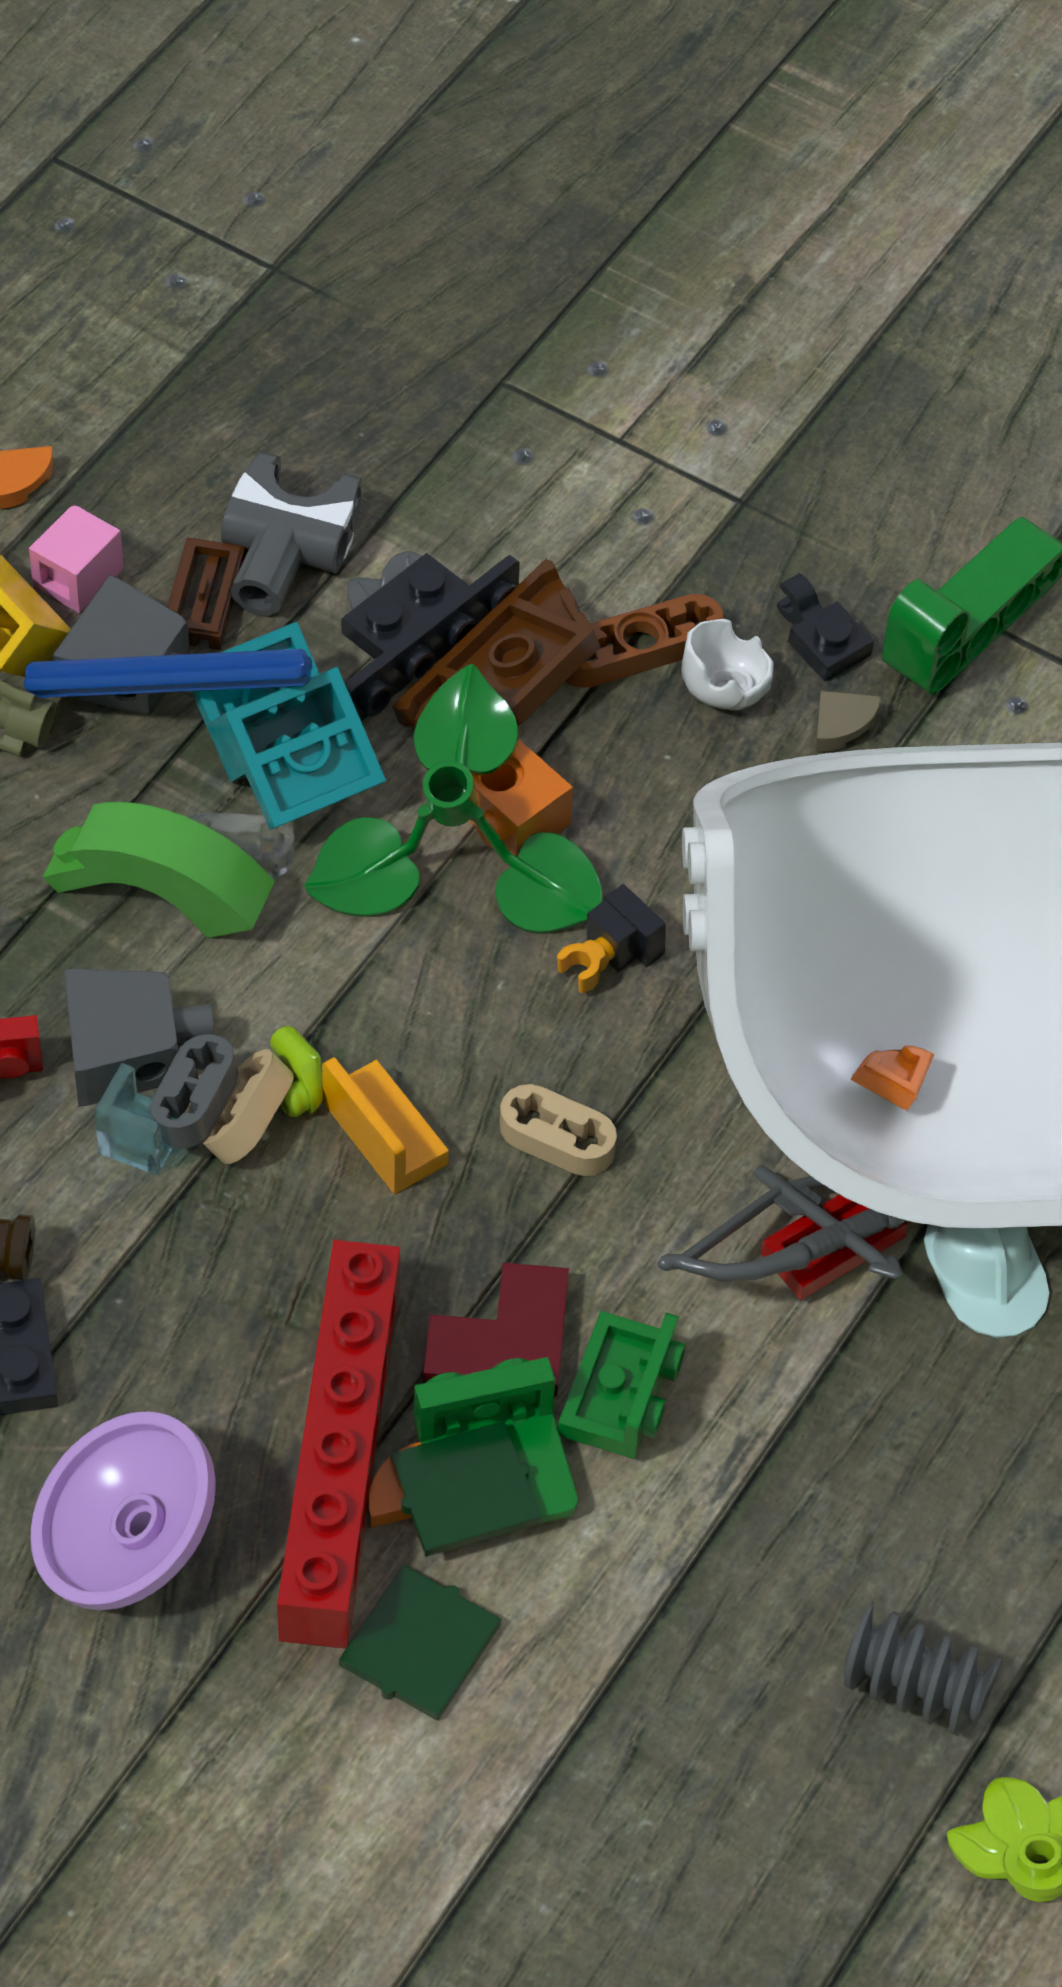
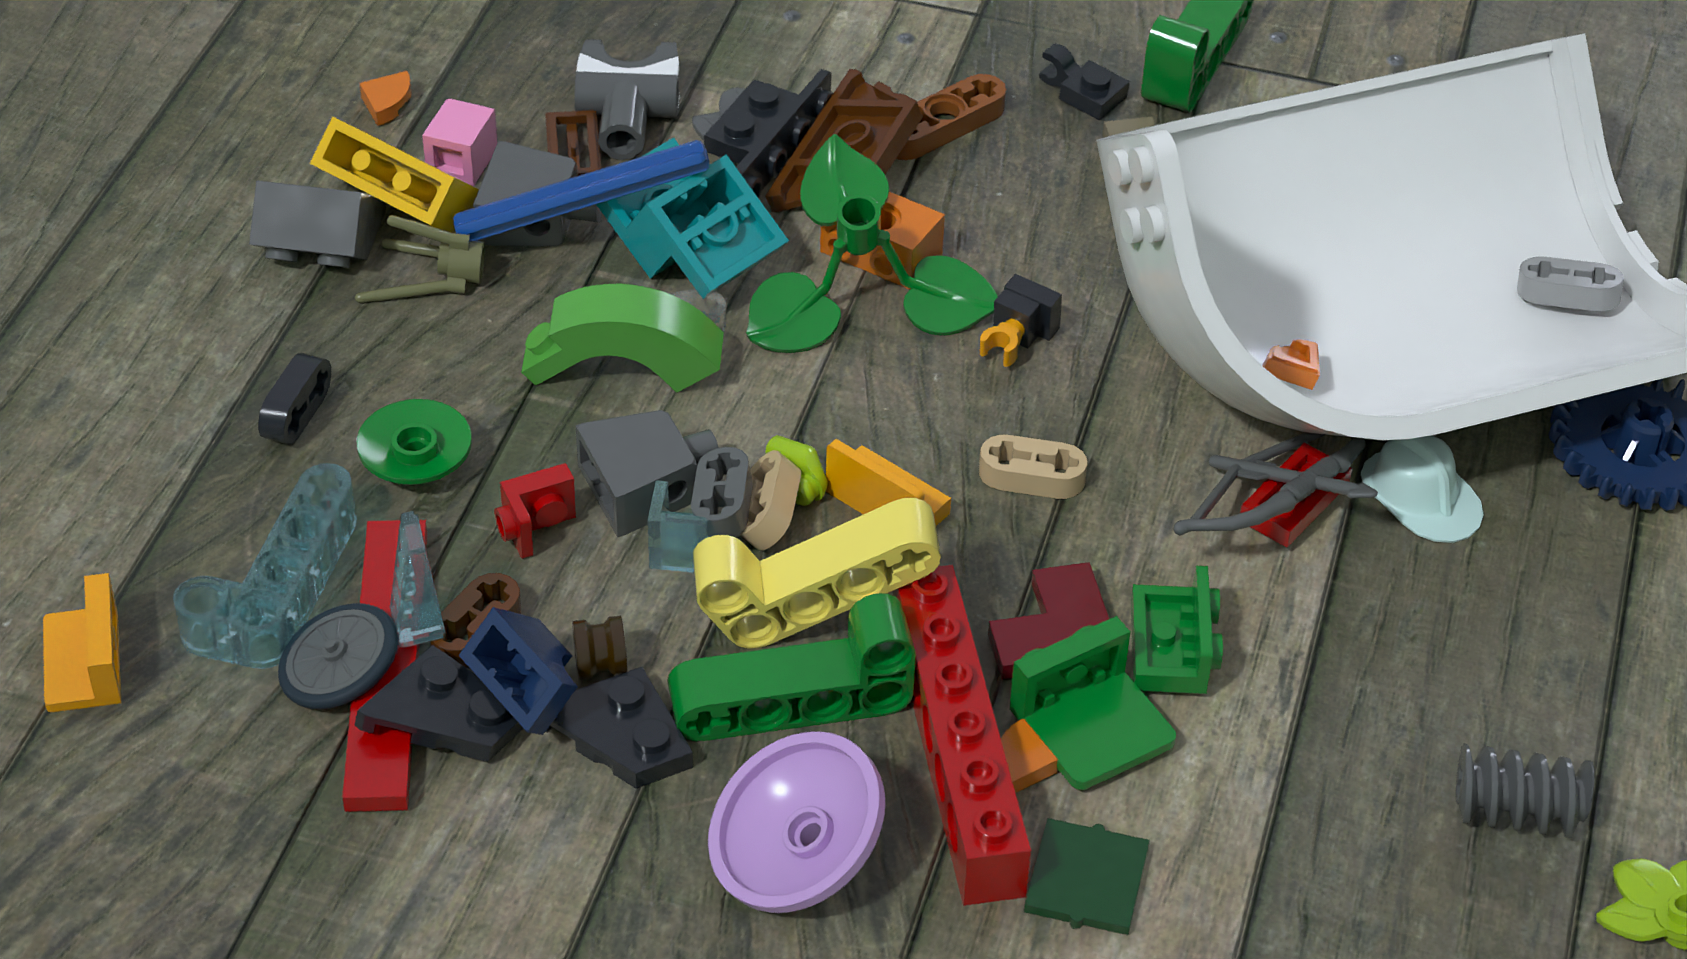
camera: 15 degrees left, 10 degrees down
dark green piece [390,1421,541,1557] -> none
white hair [681,619,774,710] -> none
none -> green beam [667,593,916,741]
none -> light yellow beam [693,498,941,649]

